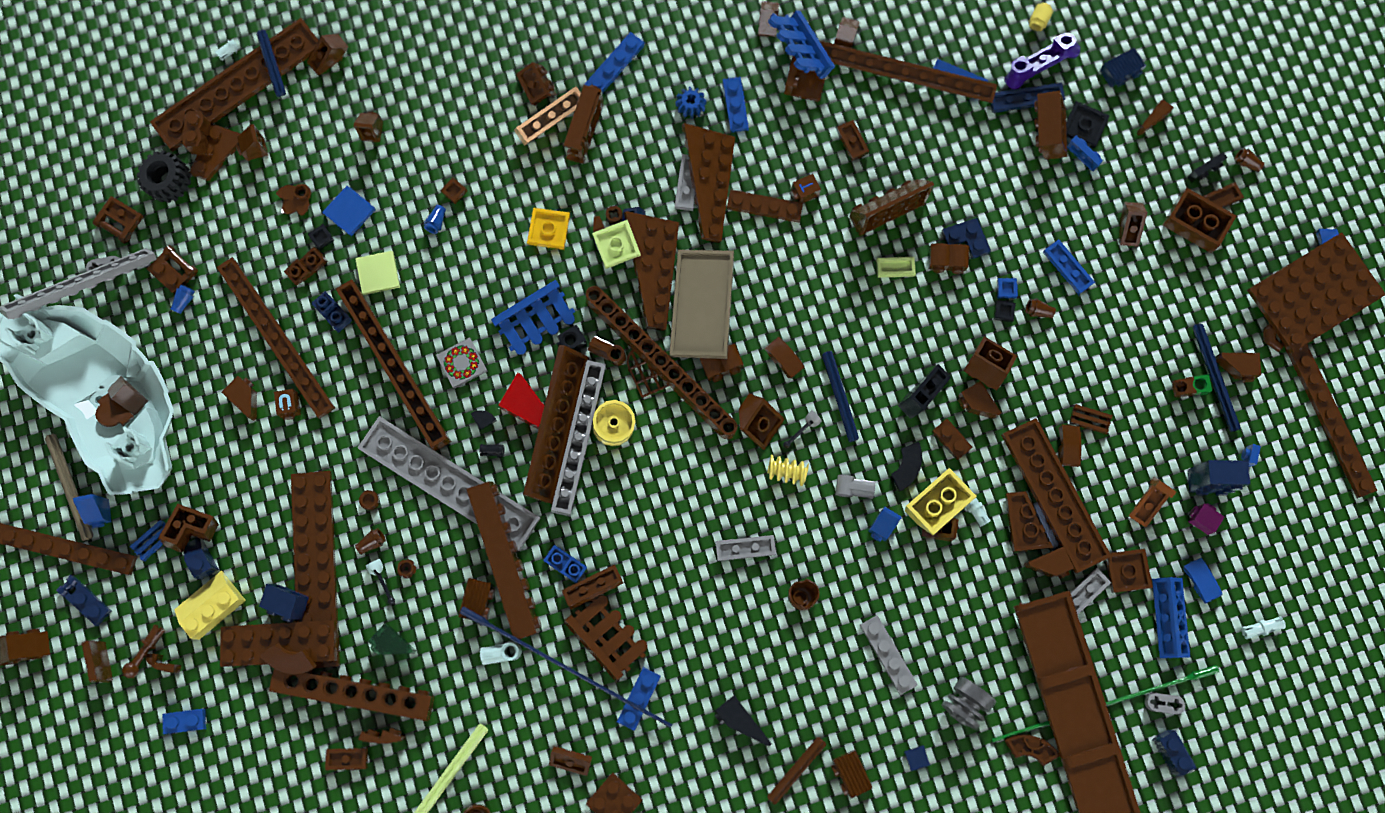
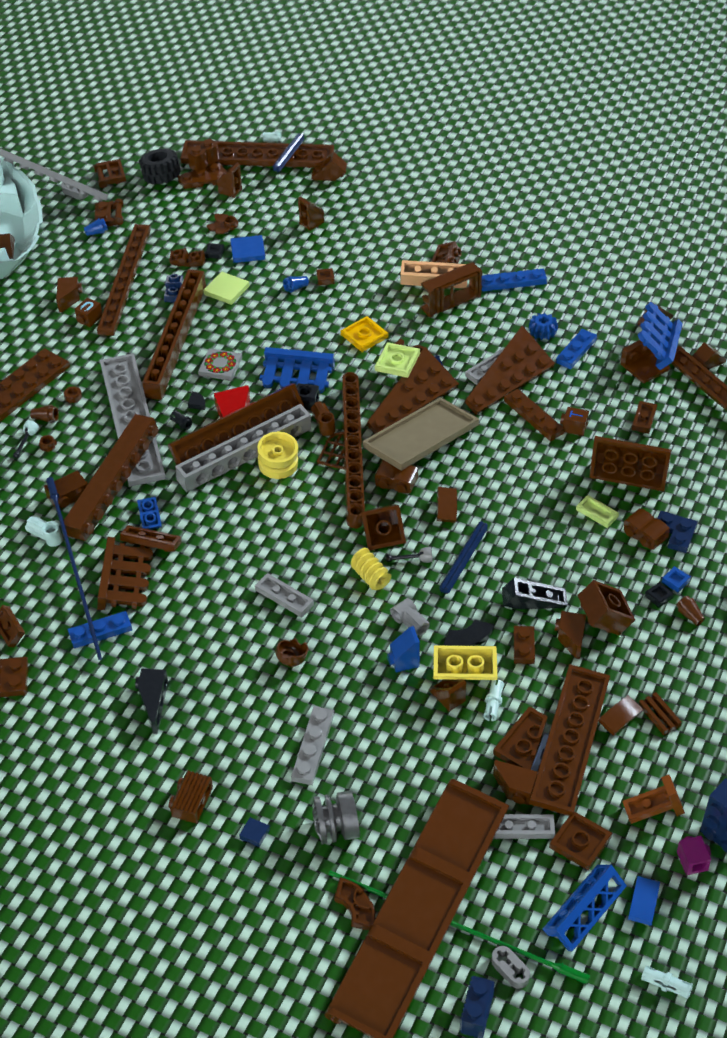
camera: 45 degrees right, 30 degrees down
reddish brown axle [767,737,826,804] -> none

